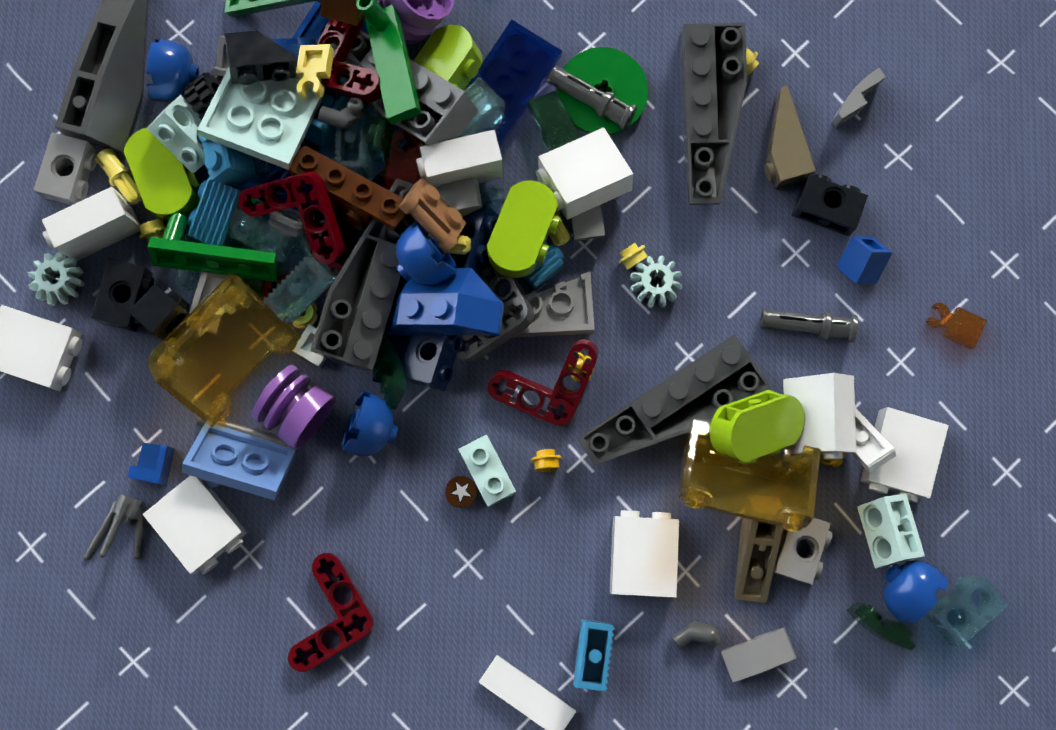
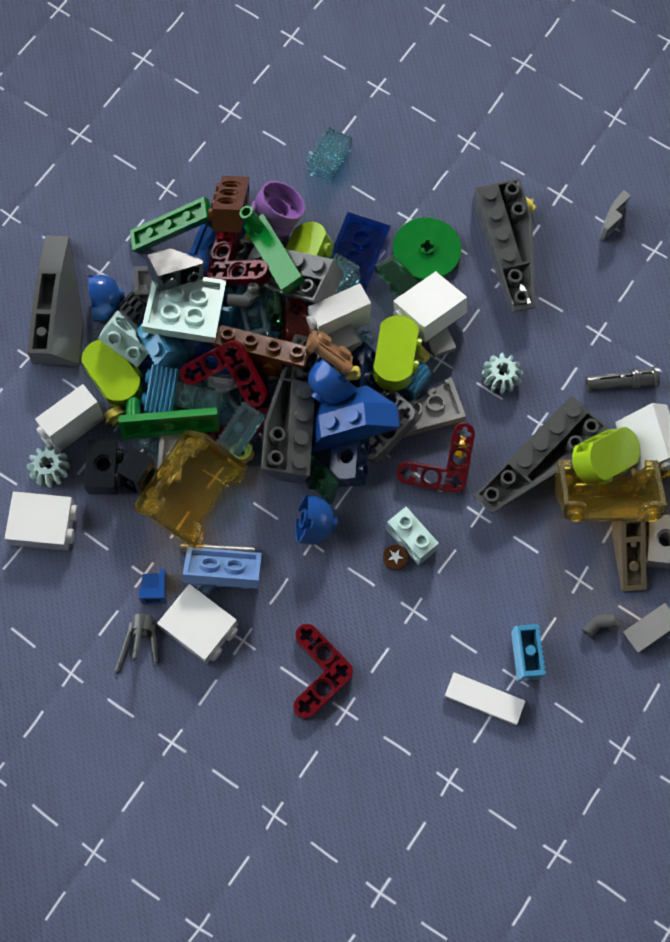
camera: 10 degrees left, 10 degrees down
light grey brick [33,132,97,206] -> none
light yellow axle [95,148,142,205] -> none
medium lavender wheel [251,365,336,450] -> none
white plate [292,324,326,368] -> none
light yellow plate [296,44,334,99] -> none
yellow plate [531,449,562,472] -> none
dark grey pin [547,65,637,131] -> none
white brick [610,510,679,598] -> none
light yellow plate [619,243,647,270] -> none
dark tan slope [764,85,816,189] -> none
black brick [791,174,868,236] -> none
blue panel [837,236,893,284] -> none

